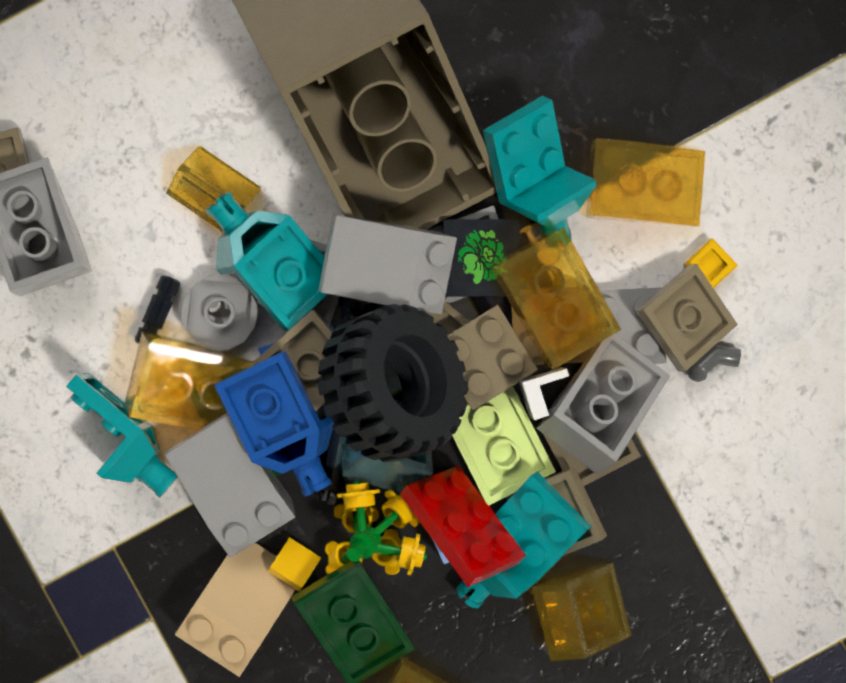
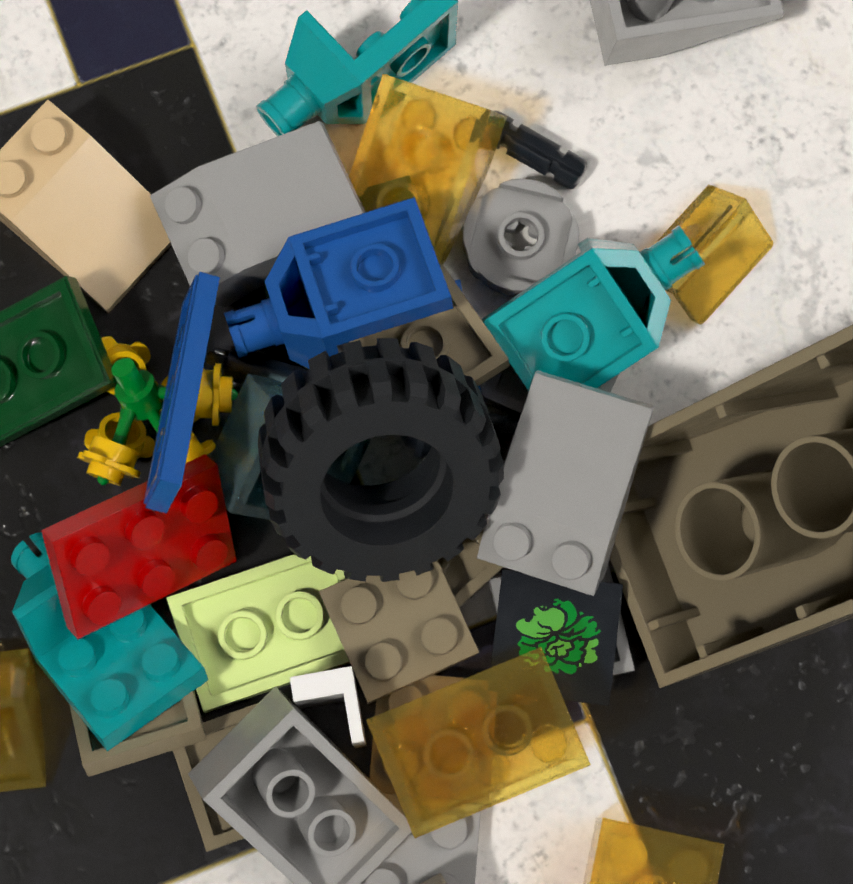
camera: 90 degrees right, 10 degrees down
yellow tile [268,537,321,592] -> none
teal plate [483,96,597,248] -> none
none -> blue tile [144,272,220,514]

